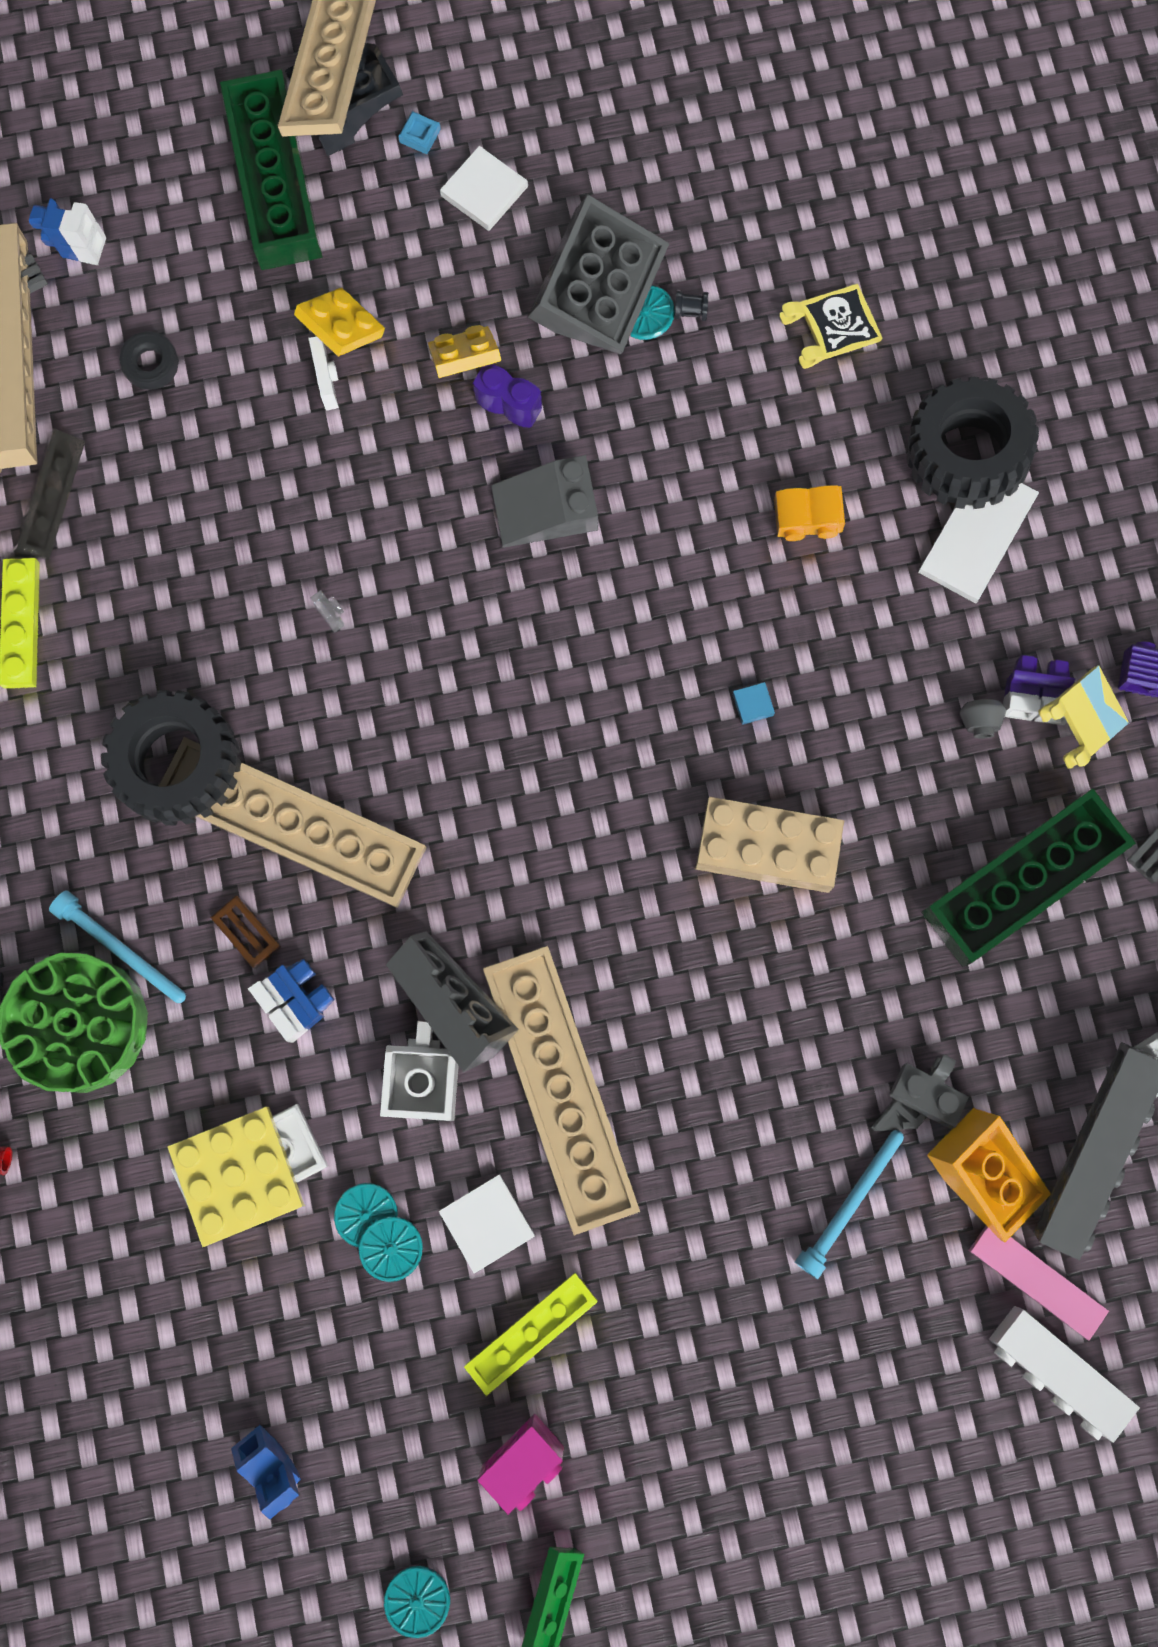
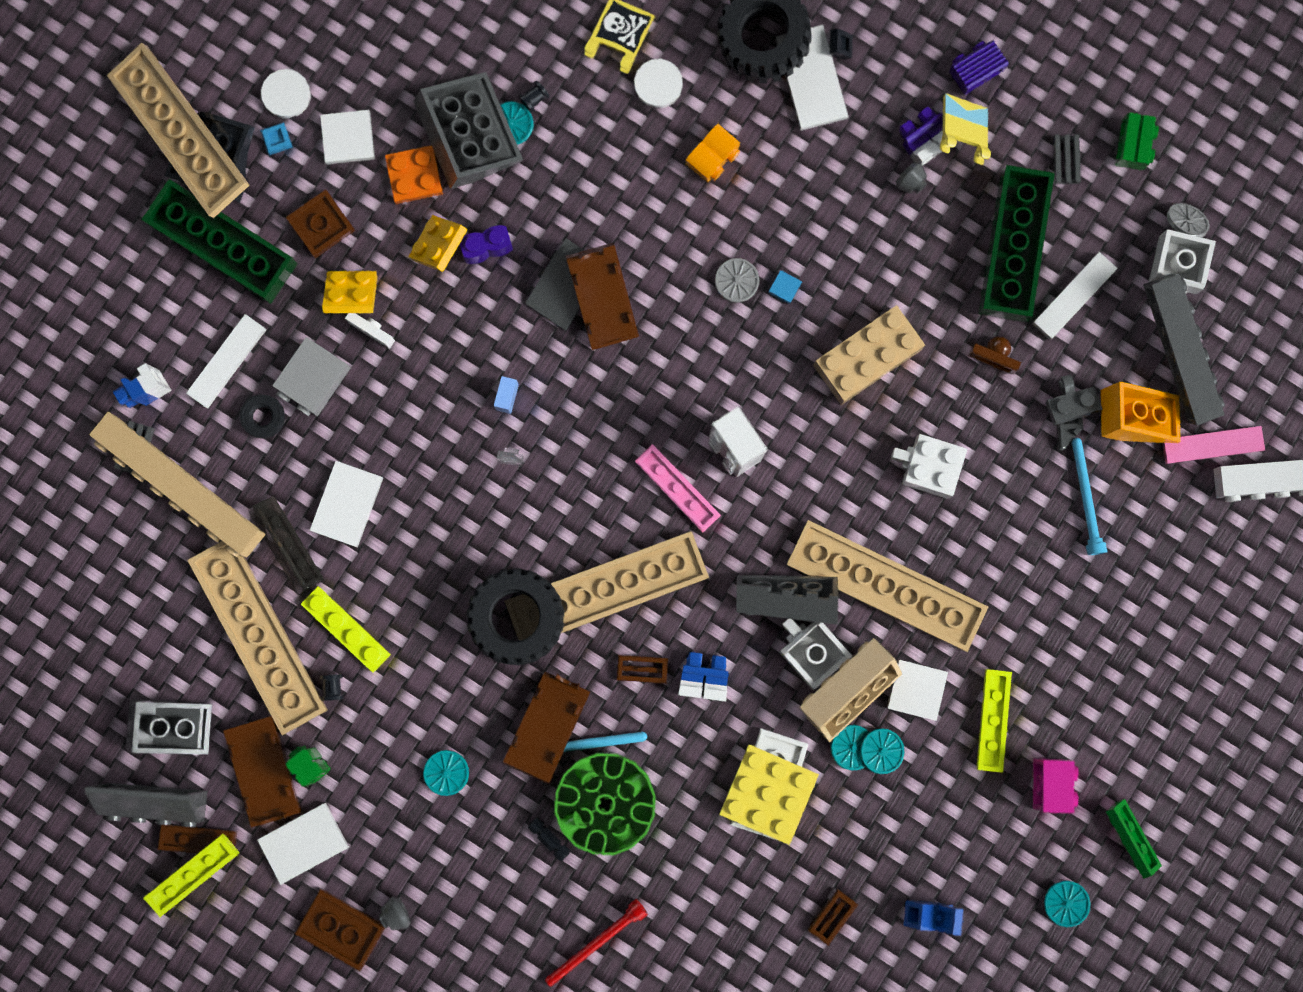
camera: 50 degrees left, 5 degrees up
none -> white tile [187,314,266,408]
none -> white tile [261,69,311,119]
none -> light grey brick [272,337,351,417]
none -> reddish brown plate [286,190,355,259]
none -> white tile [310,461,383,548]
none -> orange plate [385,145,443,204]
none -> light blue piece [494,376,519,414]
none -> reddish brown piece [503,672,590,784]
none -> reddish brown piece [566,242,639,350]
none -> white tile [634,59,683,108]
none -> bright pink tile [635,444,721,533]
none -> white brick [708,407,767,478]
none -> light grey wheel [715,258,759,302]
none -> tan brick [800,638,902,742]
none -> reddish brown tile [807,889,858,946]
none -> black plate [829,28,853,60]
none -> white hinge [891,434,967,499]
none -> reddish brown tile [968,336,1022,375]
none -> white tile [1032,252,1117,340]

